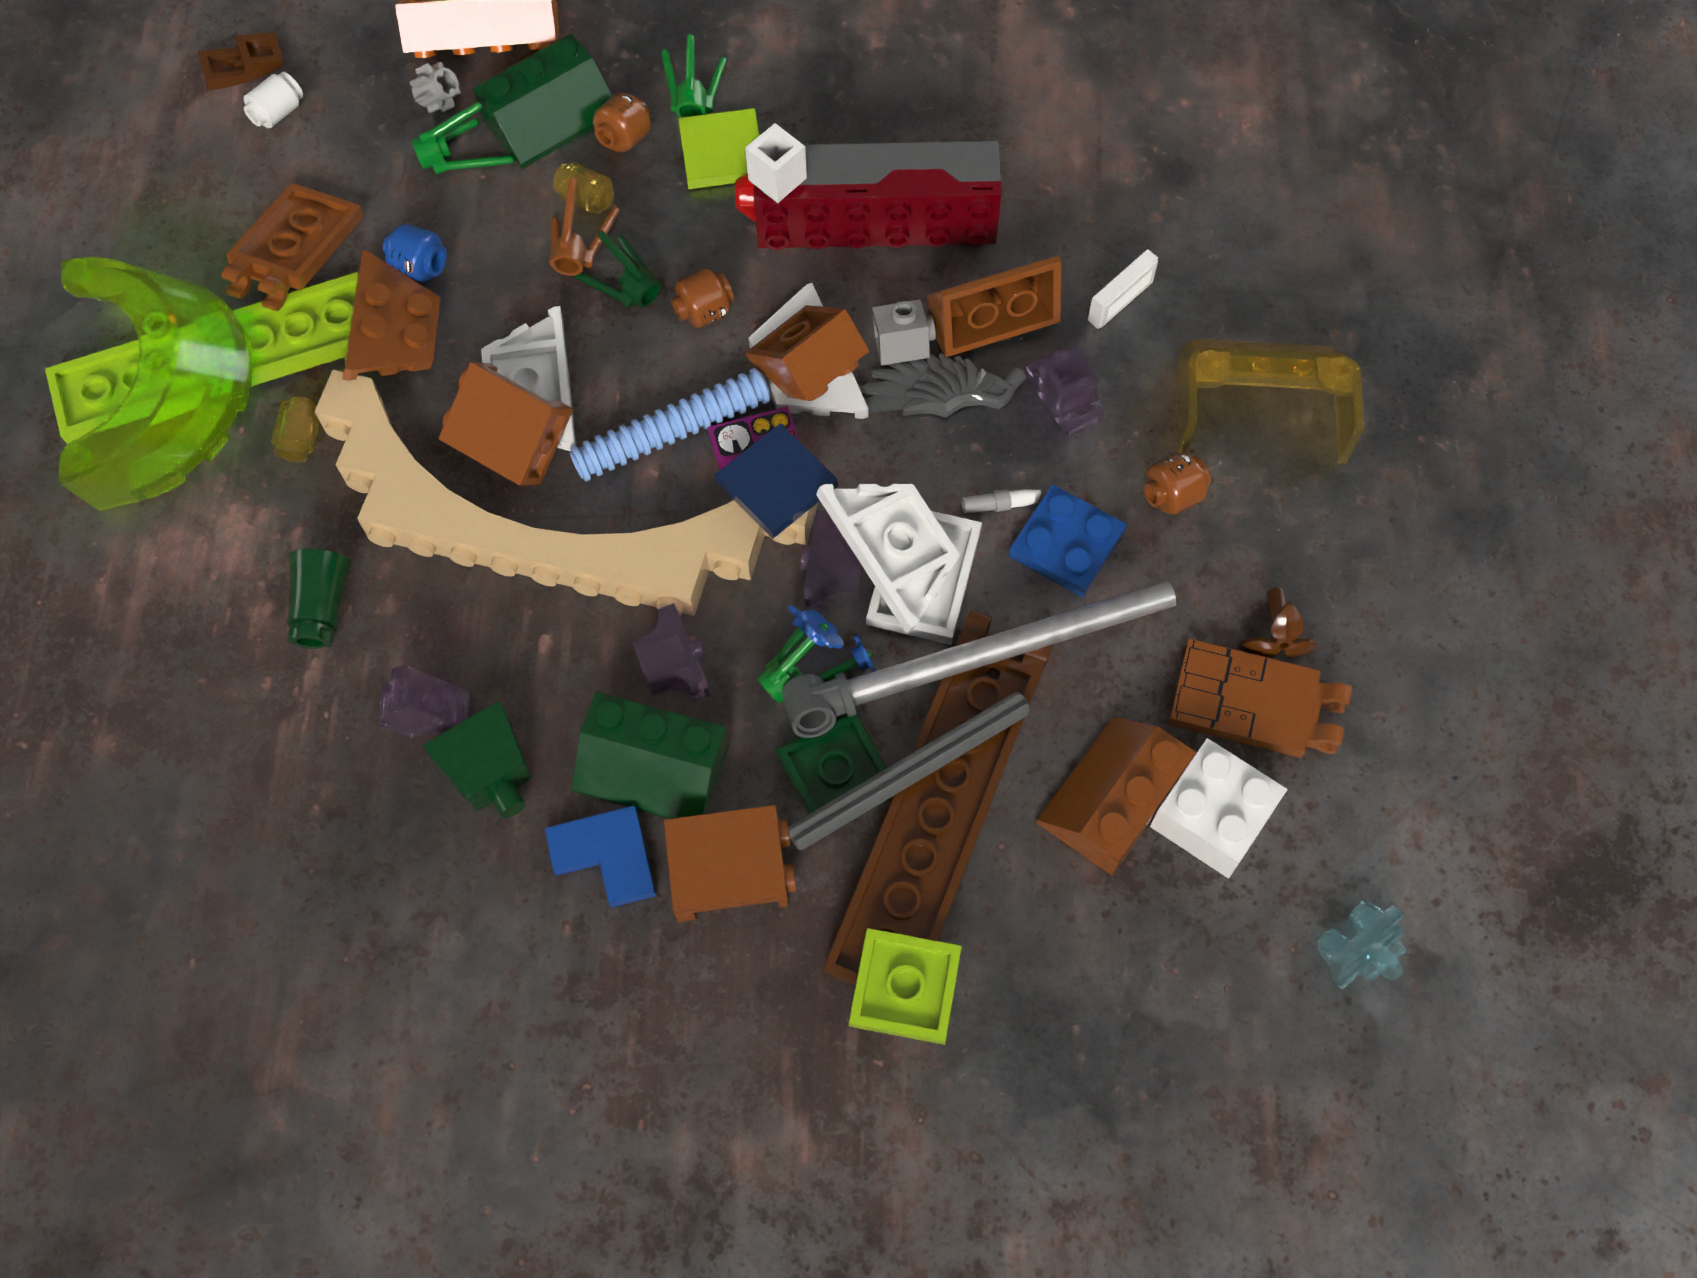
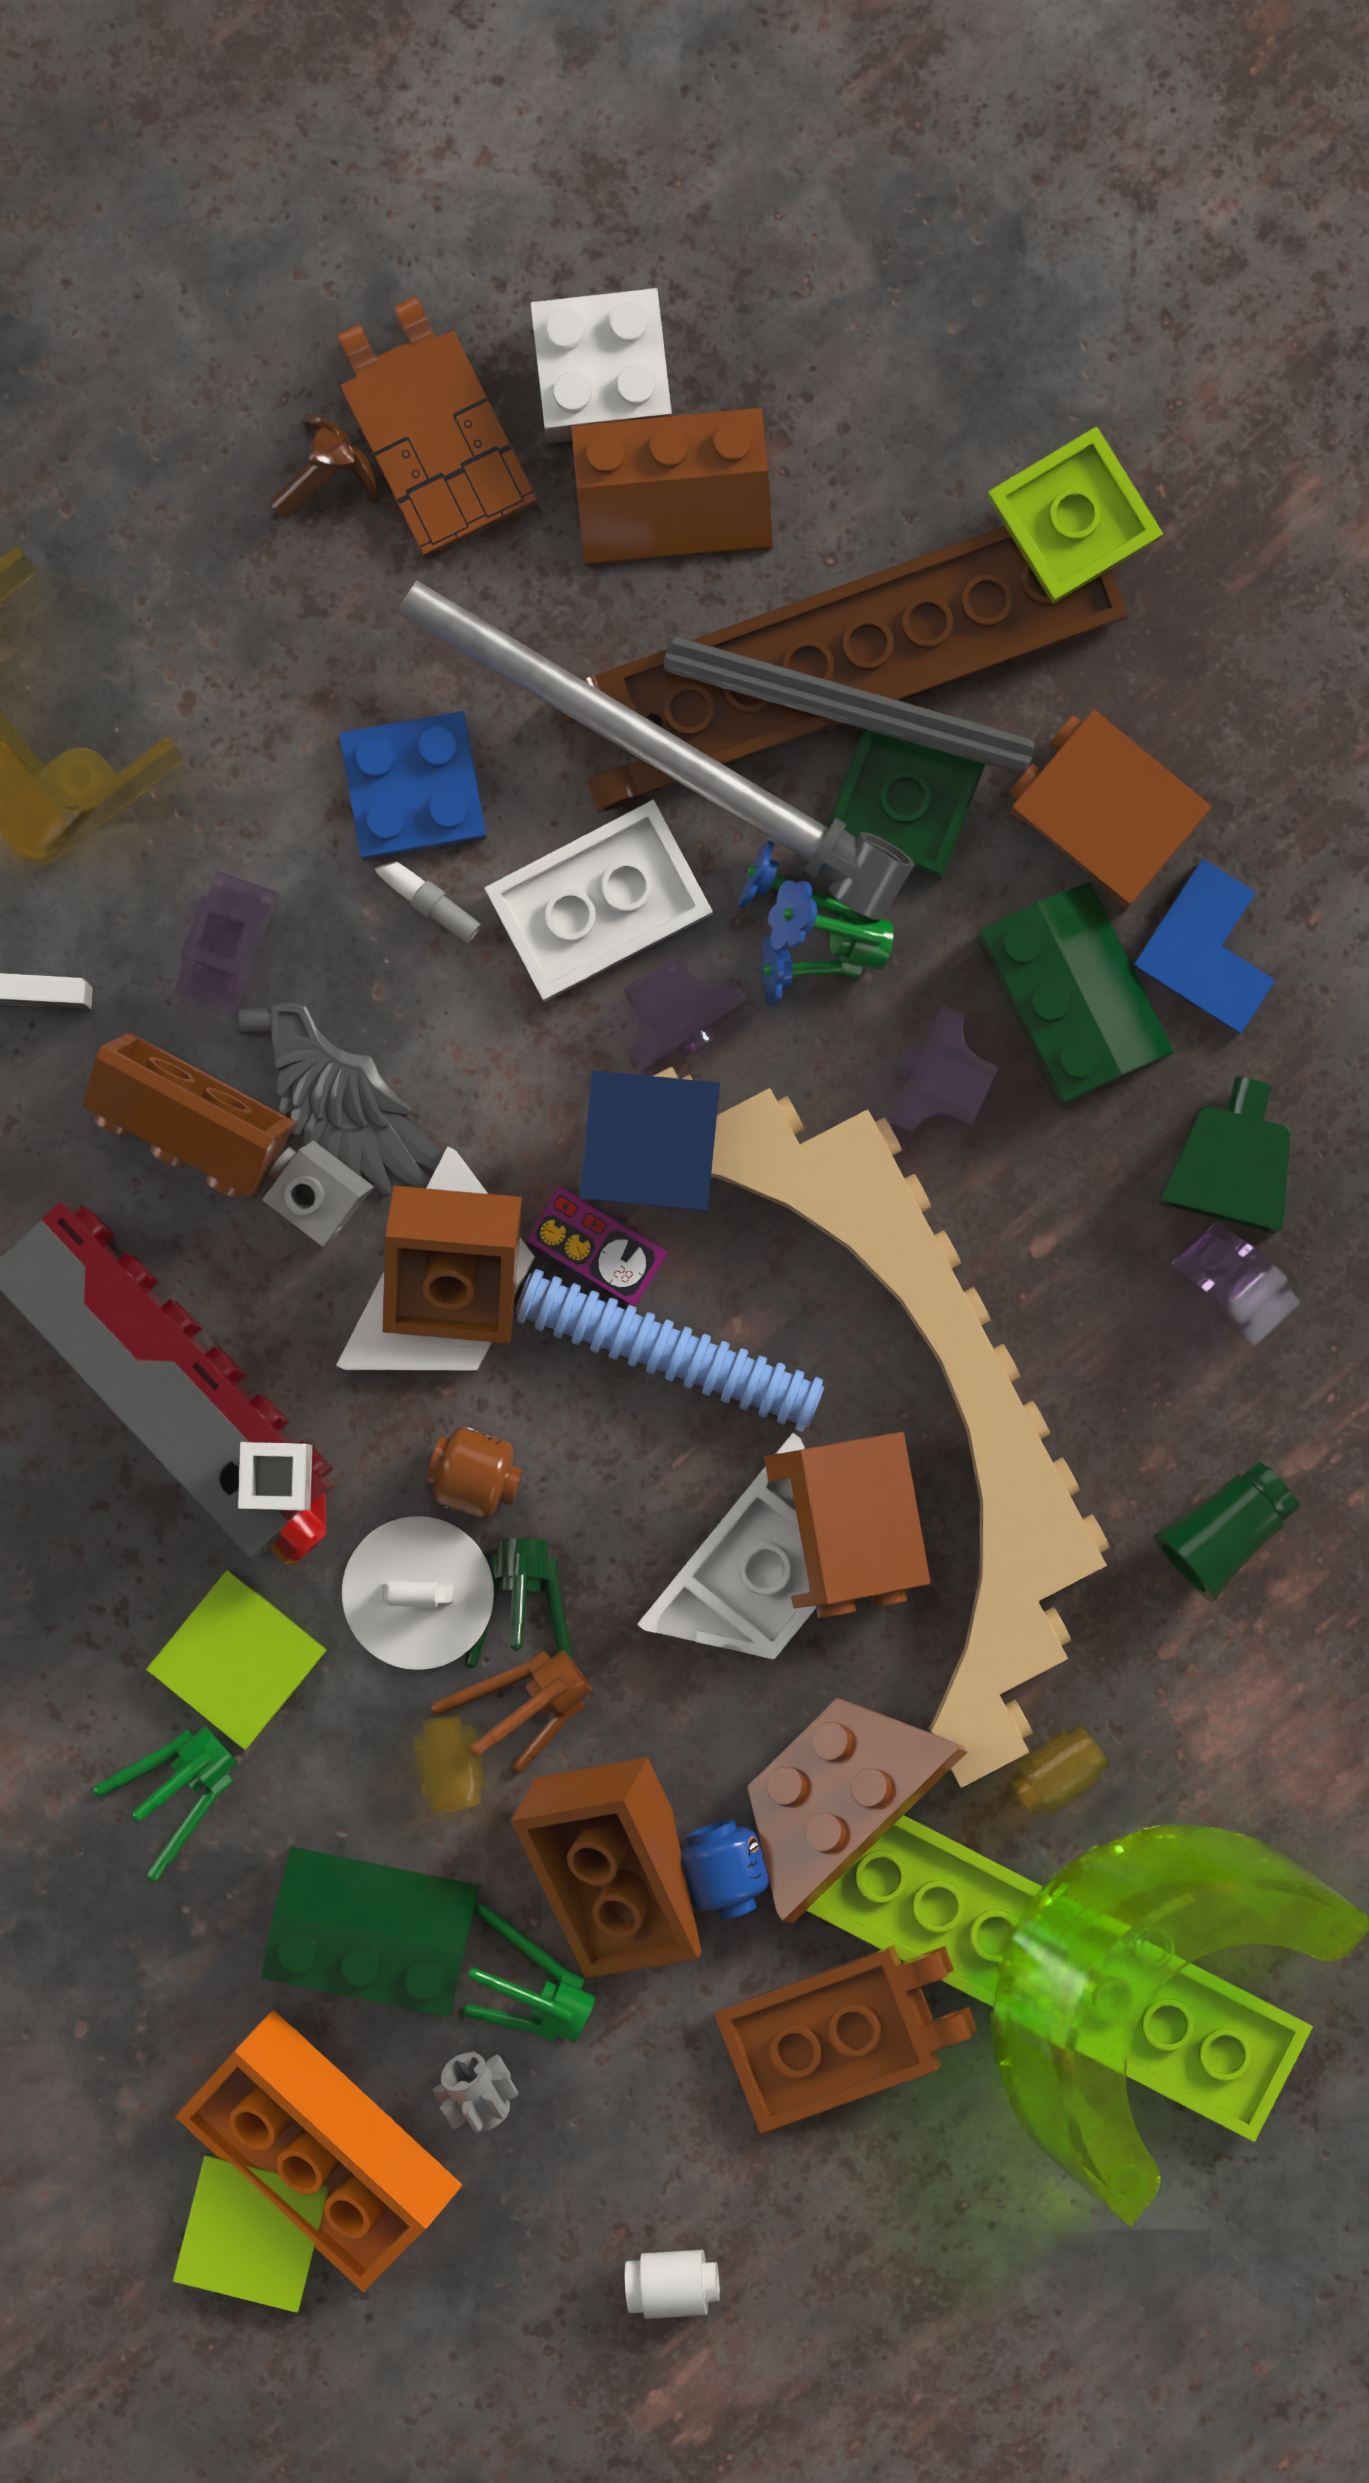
camera: 130 degrees left, 20 degrees up
reddish brown slope [198,32,284,91] -> none
dark orange head [593,92,651,153] -> none
white wing [816,484,960,634] -> none
dark orange head [1143,452,1211,515] -> none
clear light blue hips [1317,899,1406,990] -> none
none -> white shield [342,1516,494,1670]
none -> dark orange slope [511,1757,701,1978]

